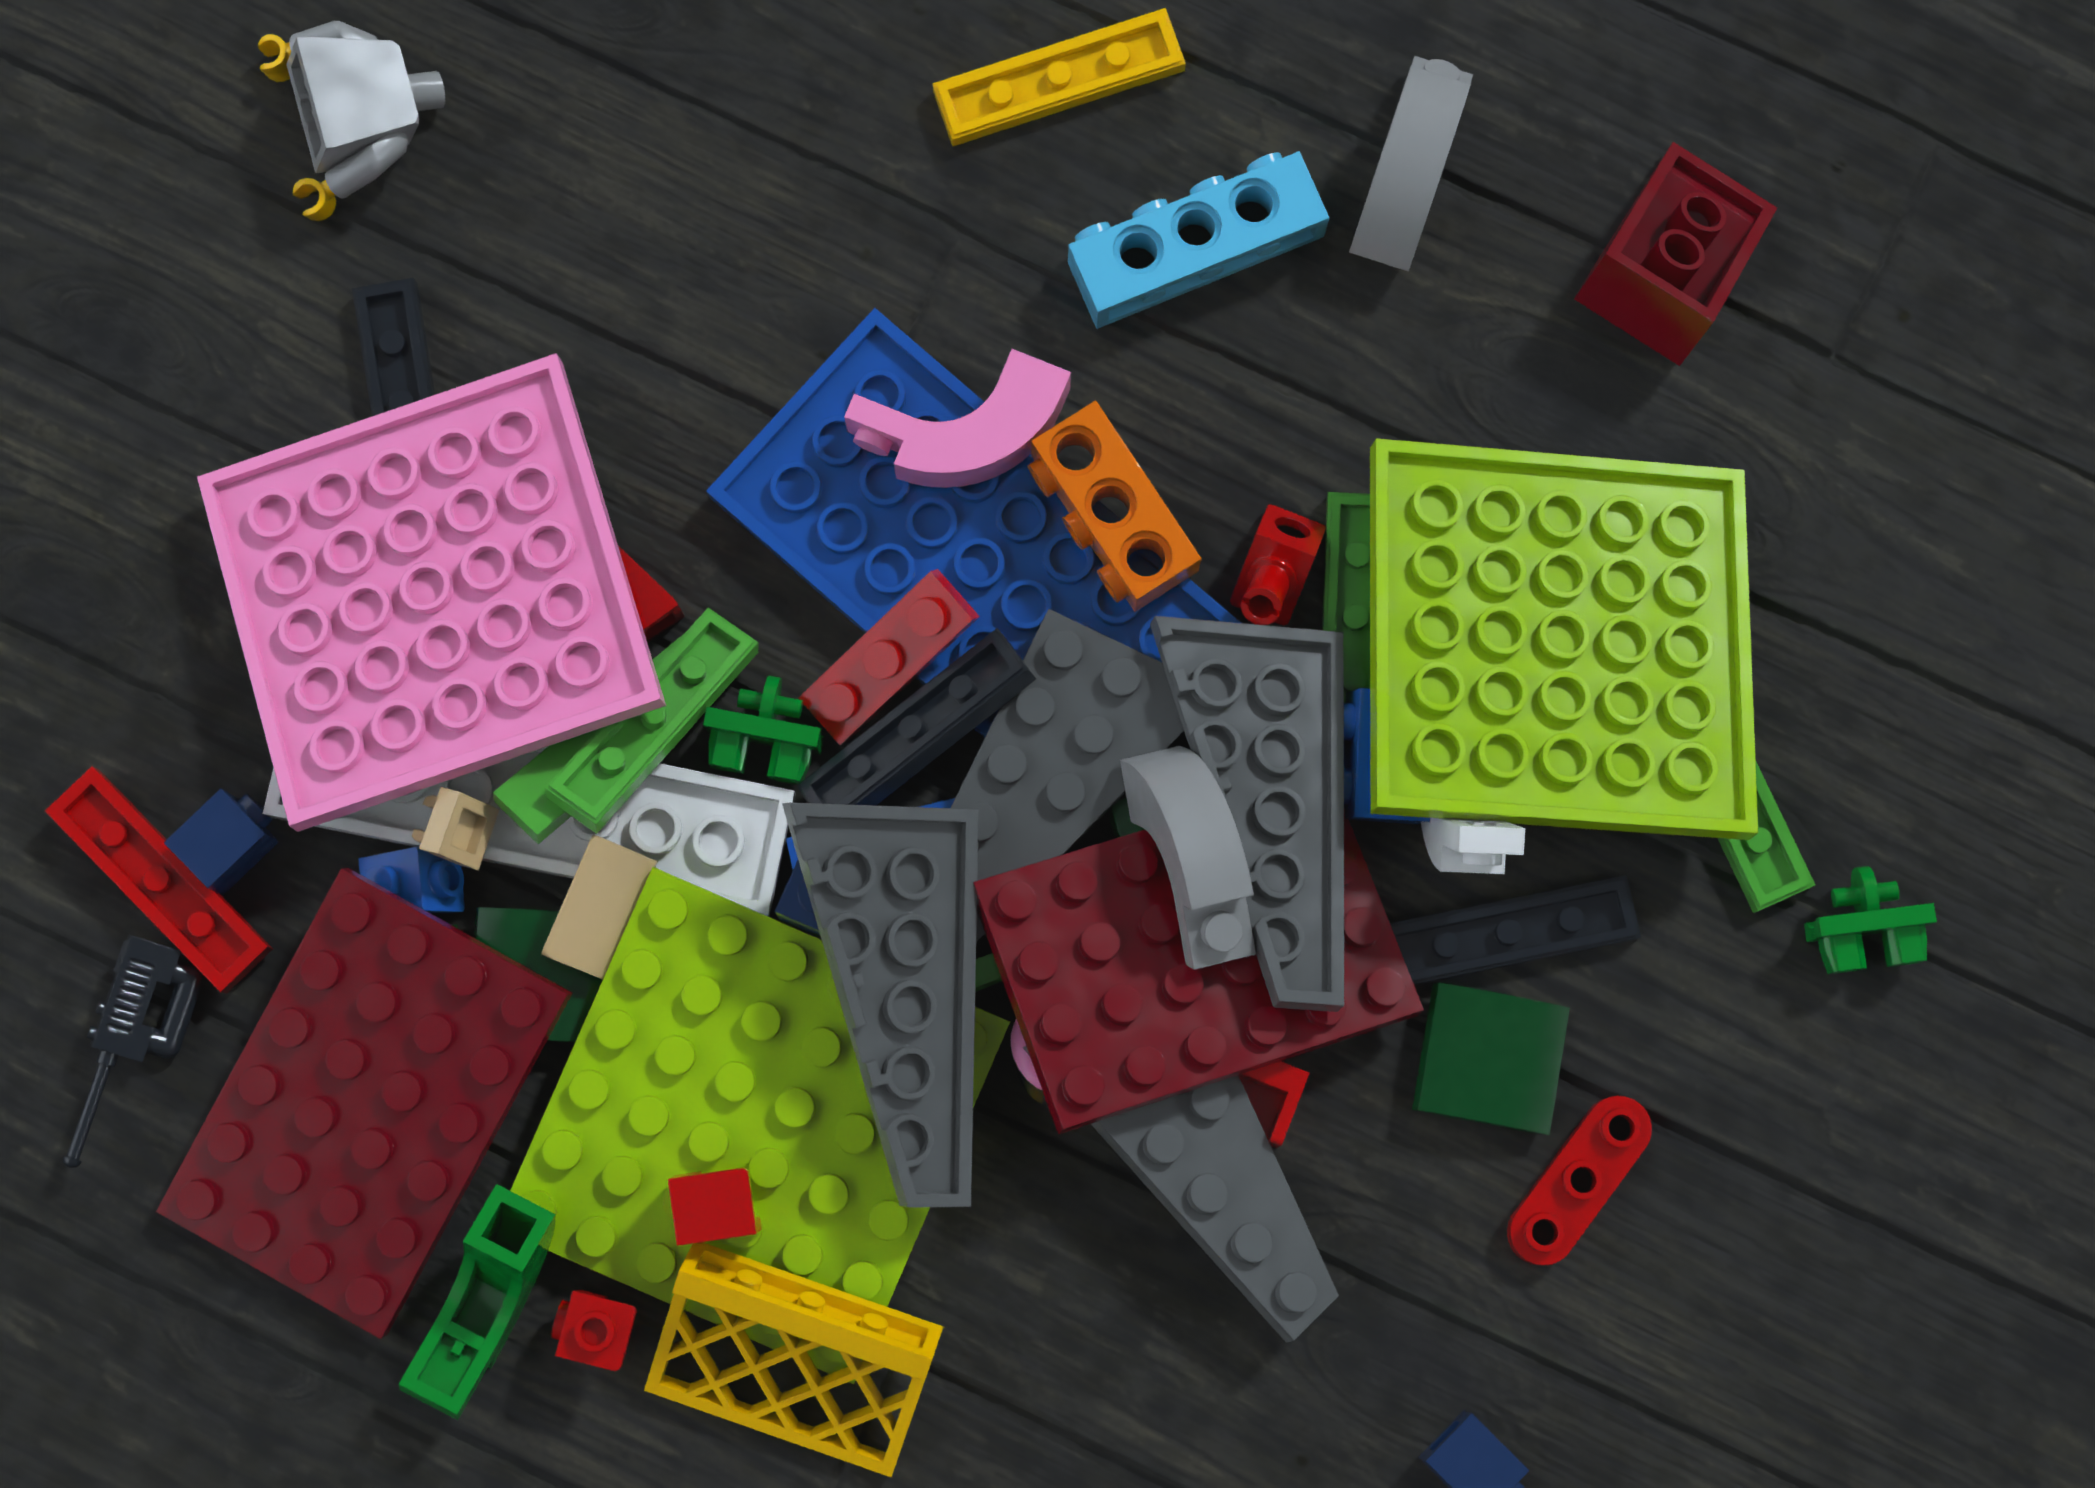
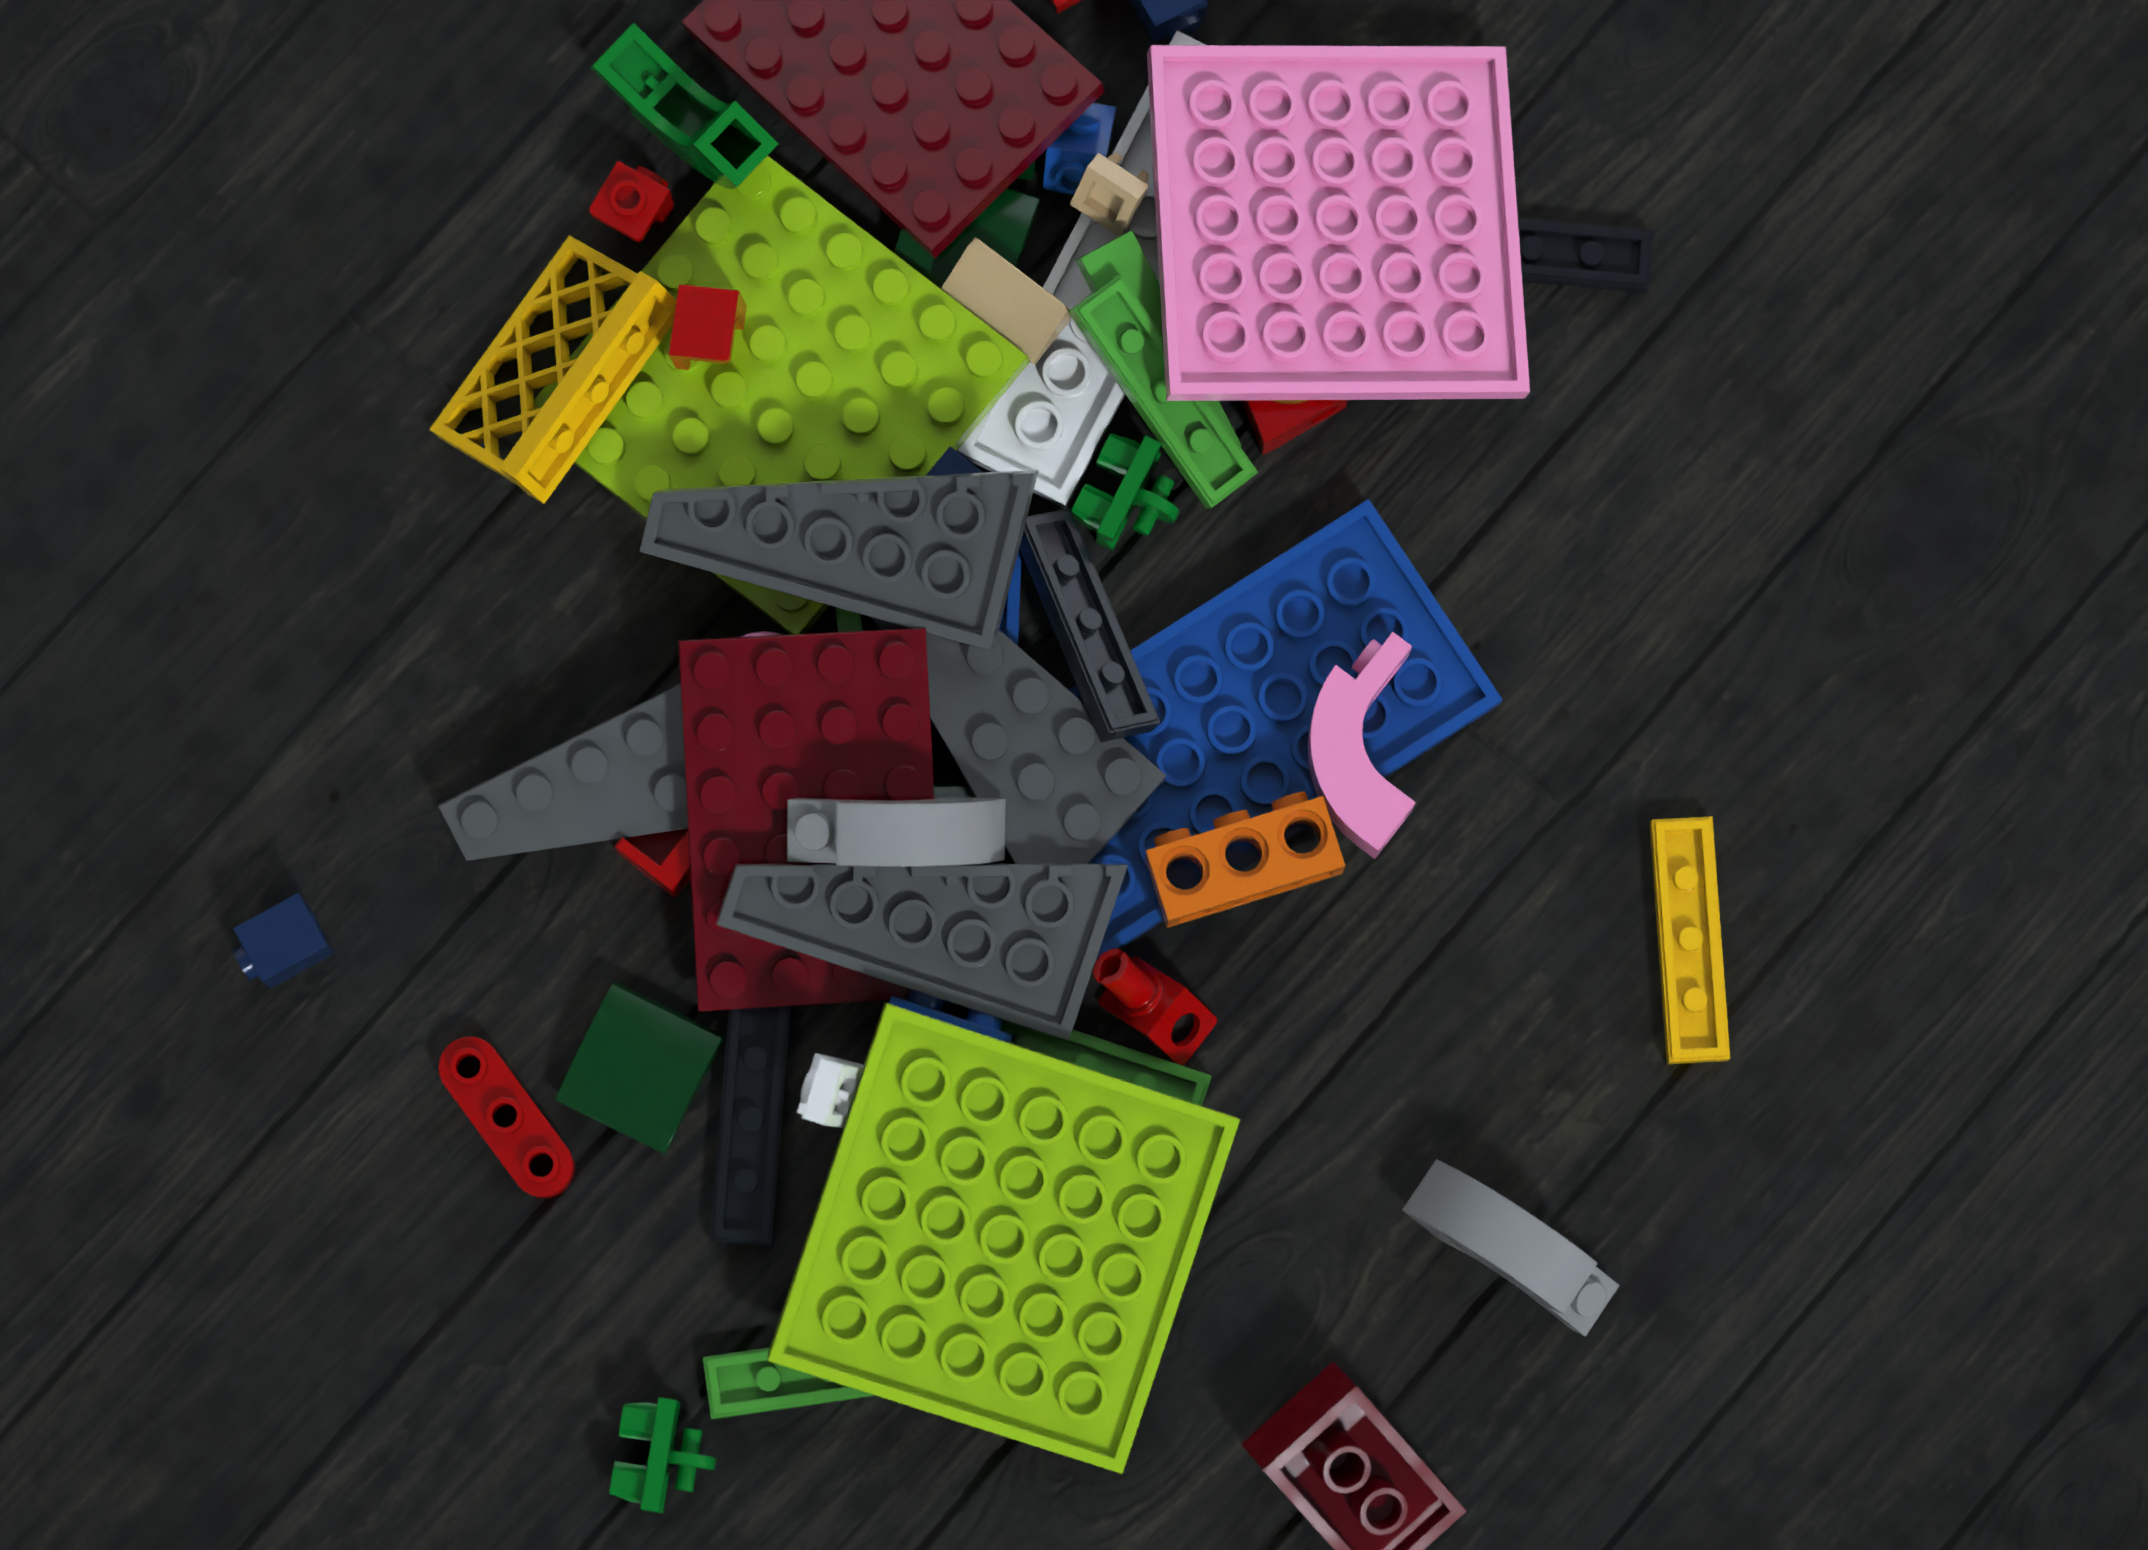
camera: 105 degrees right, 0 degrees up
light grey torso [258,21,445,221] -> none
red plate [798,569,980,745] -> none
medium azure brick [1068,151,1329,329] -> none

